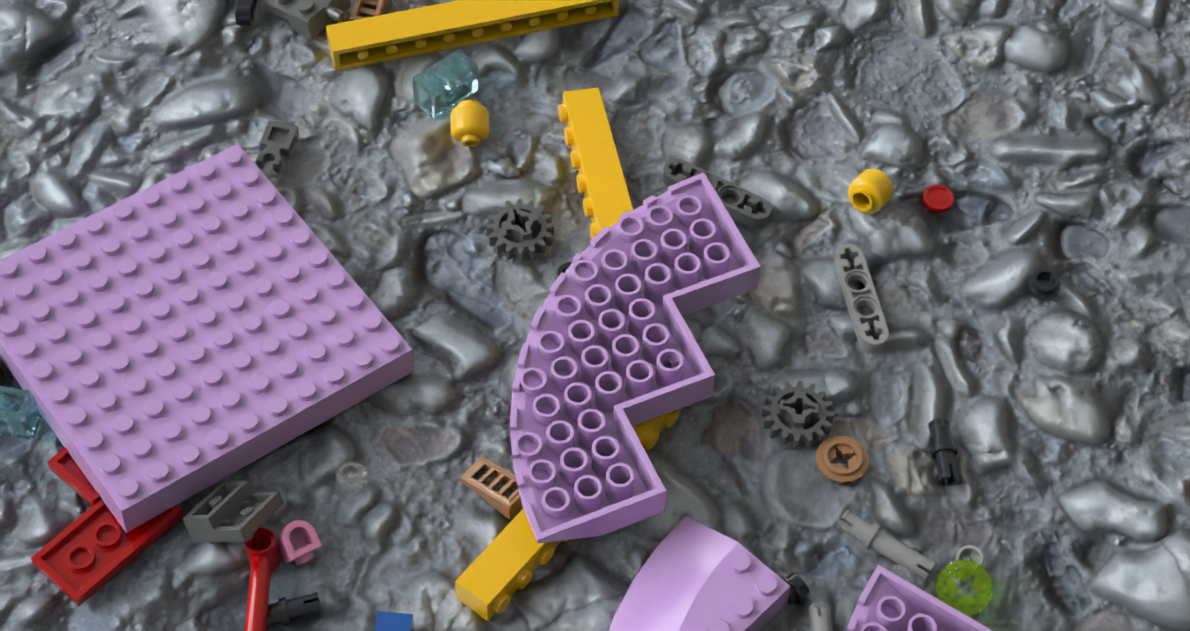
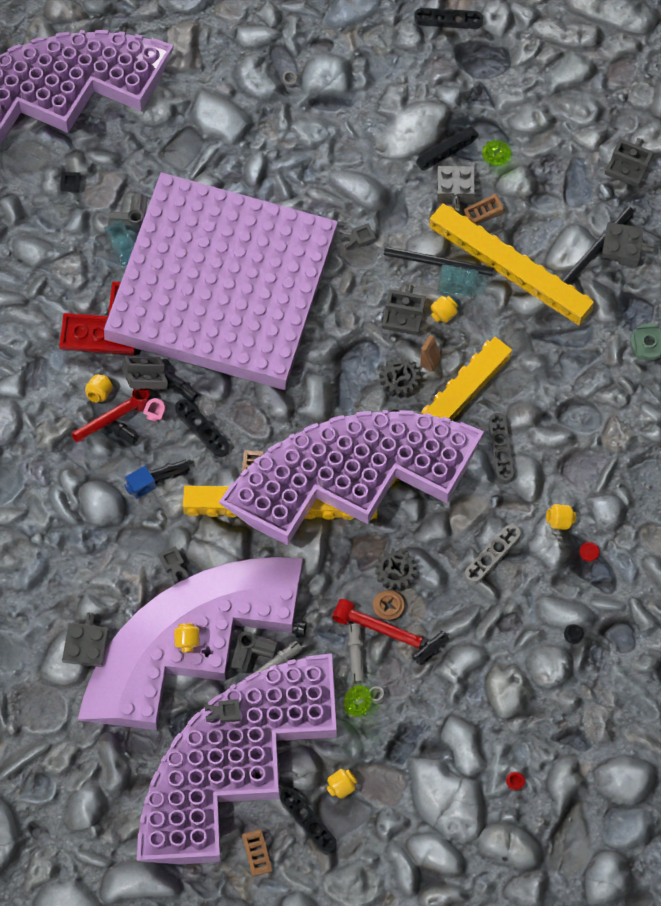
camera: 55 degrees right, 10 degrees up
none -> yellow head [85,374,113,403]
none -> black pin [150,459,190,481]
none -> black pin [164,372,198,403]
none -> black beam [175,399,229,457]
none -> red piece [331,599,423,649]
none -> dark grey plate [382,284,426,335]
none -> black piece [384,246,494,276]
none -> medium nougat slope [420,335,441,372]

